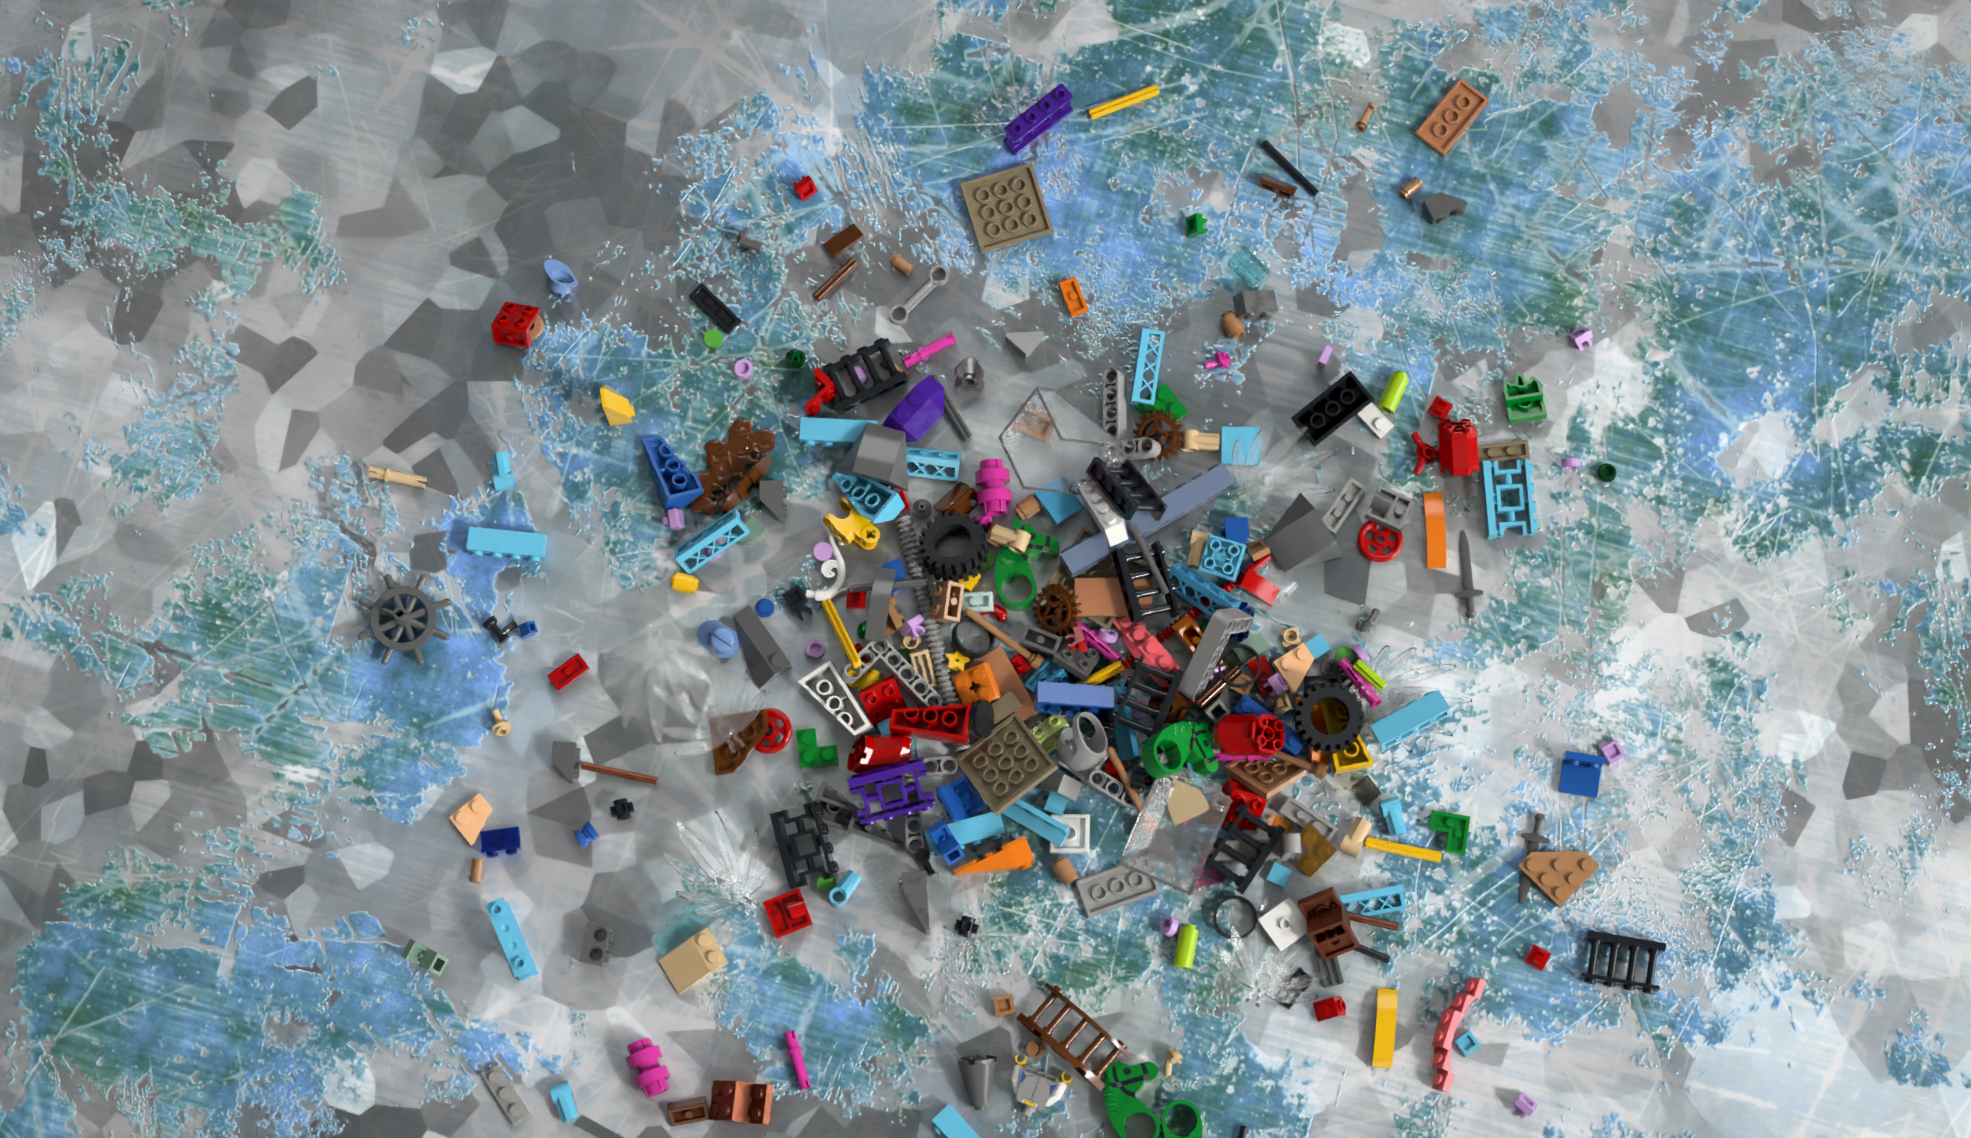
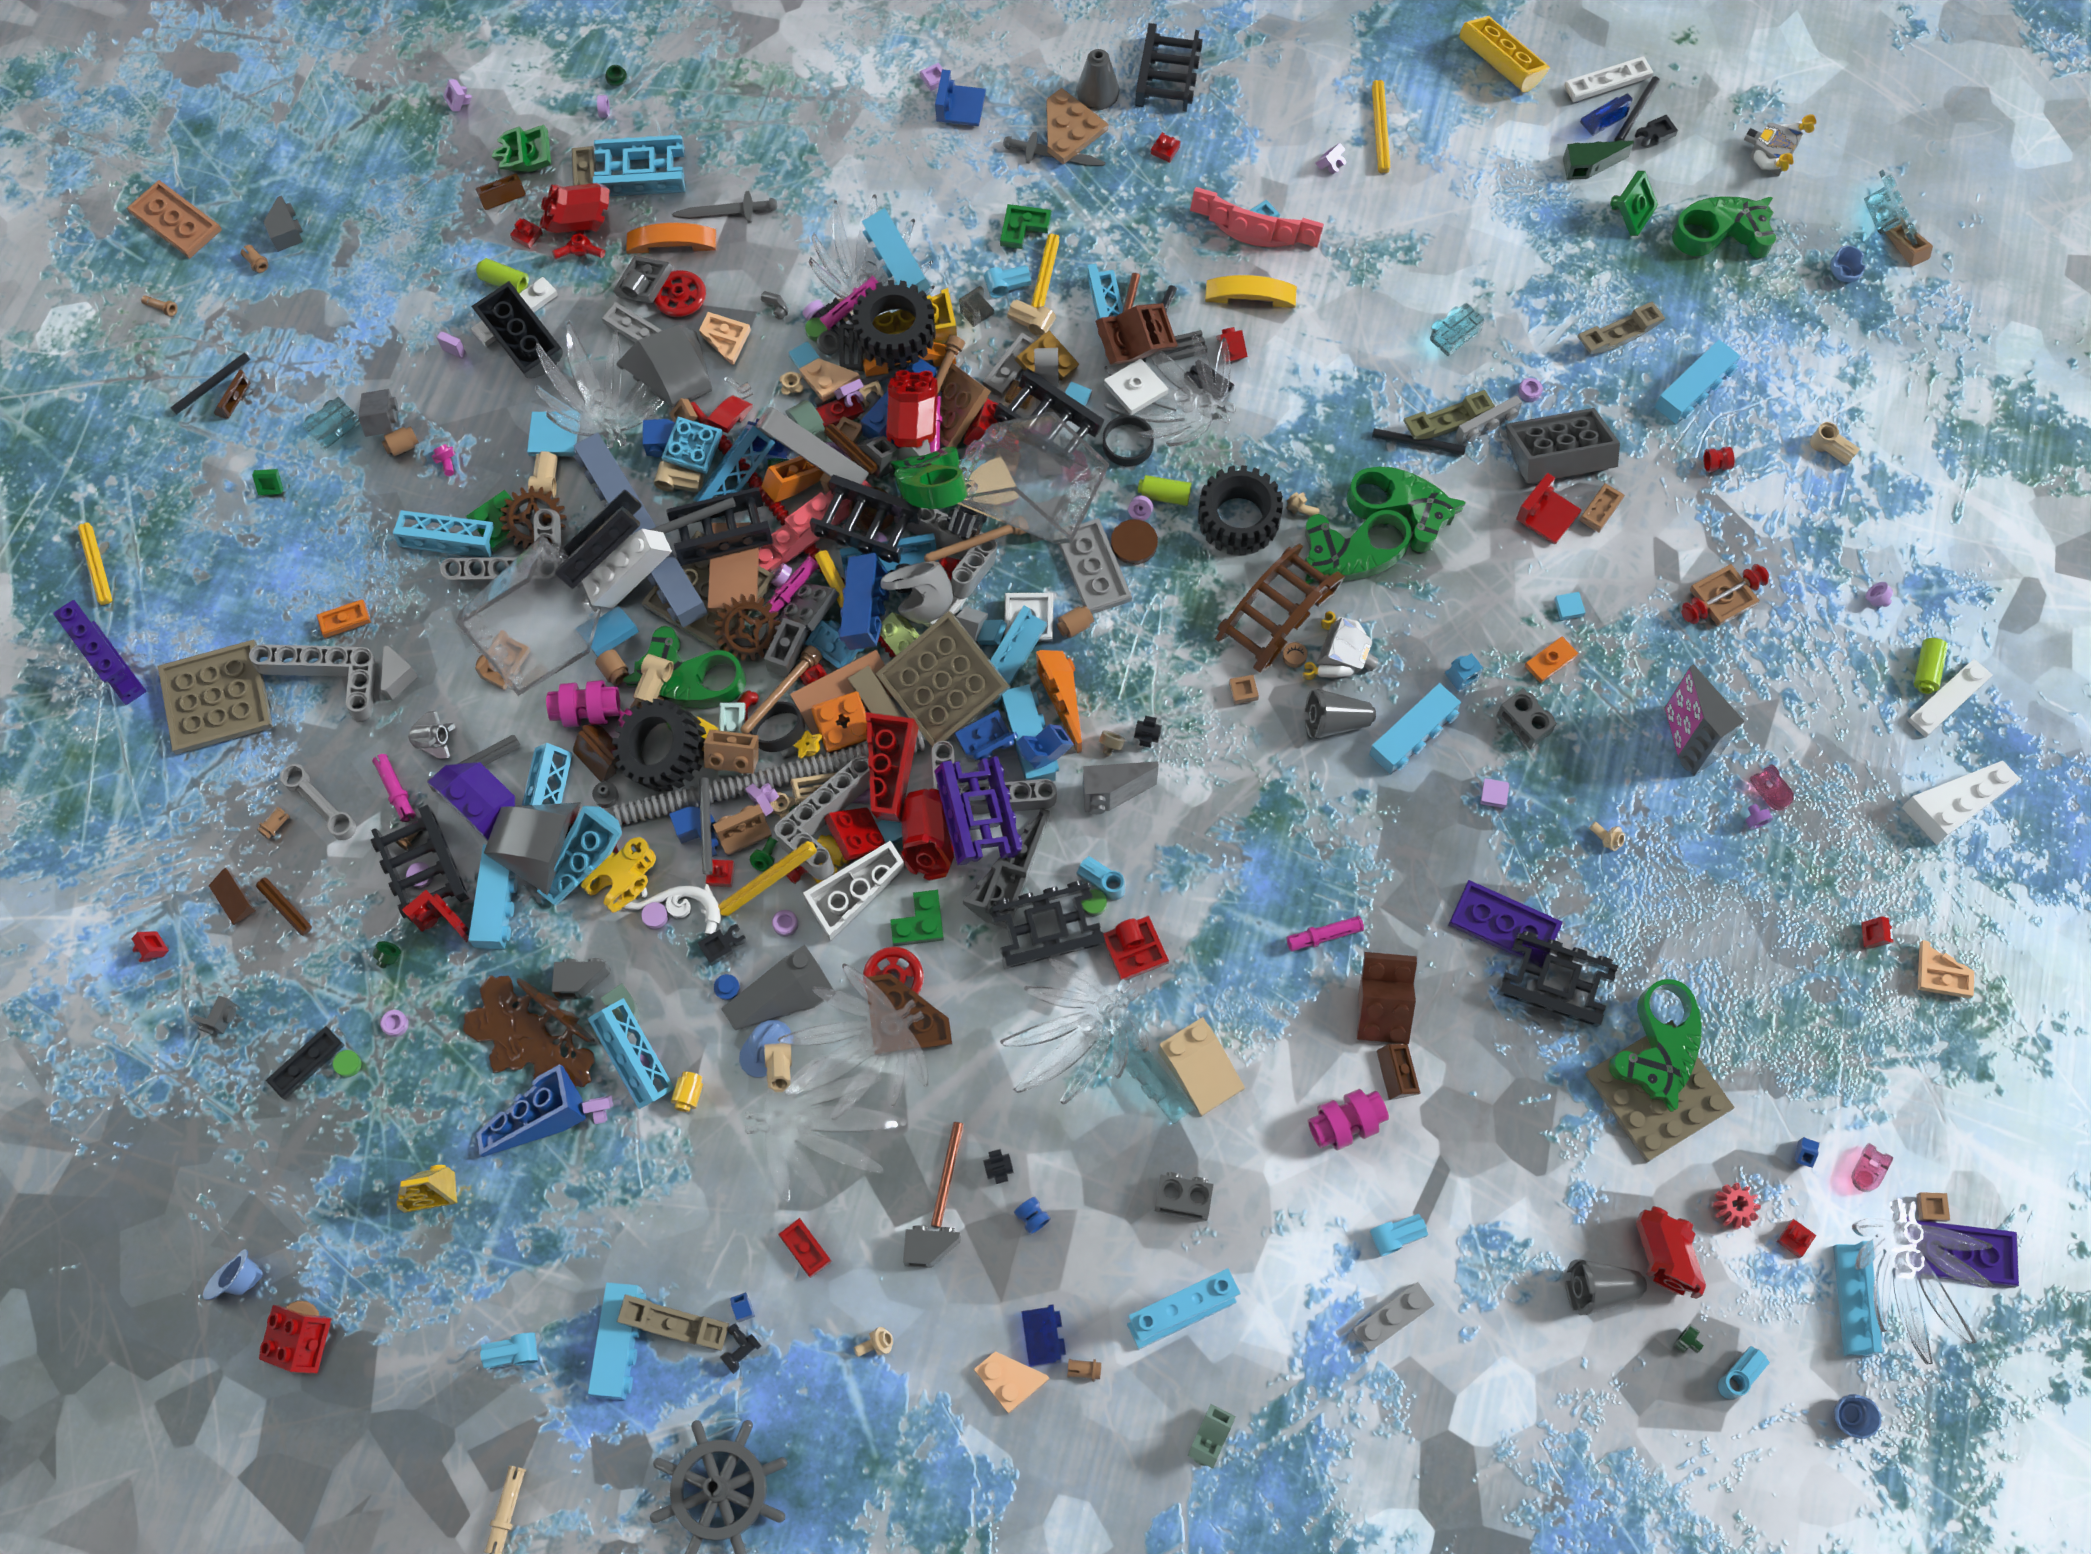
camera: 90 degrees left, 10 degrees down
dark grey slope [865,567,896,643] -> none
black piece [915,848,936,877] -> none
black tile [970,699,994,738] -> none
red tile [1066,626,1088,653] -> none
black tyre [1218,644,1261,688] -> none
lime axle [1353,659,1386,692] -> none
none -> light grey beam [249,644,376,721]
none -> reddish brown slope [476,173,526,210]
none -> dark tan slope [617,1294,729,1351]
none -> light nougat wing [699,312,751,365]
none -> tan piece [764,1043,792,1092]
none -> dark grey cone [1076,49,1119,110]
none -> dark tan tile [1099,730,1125,756]
none -> reddish brown tile [1111,519,1158,565]
none -> black tyre [1198,465,1283,556]

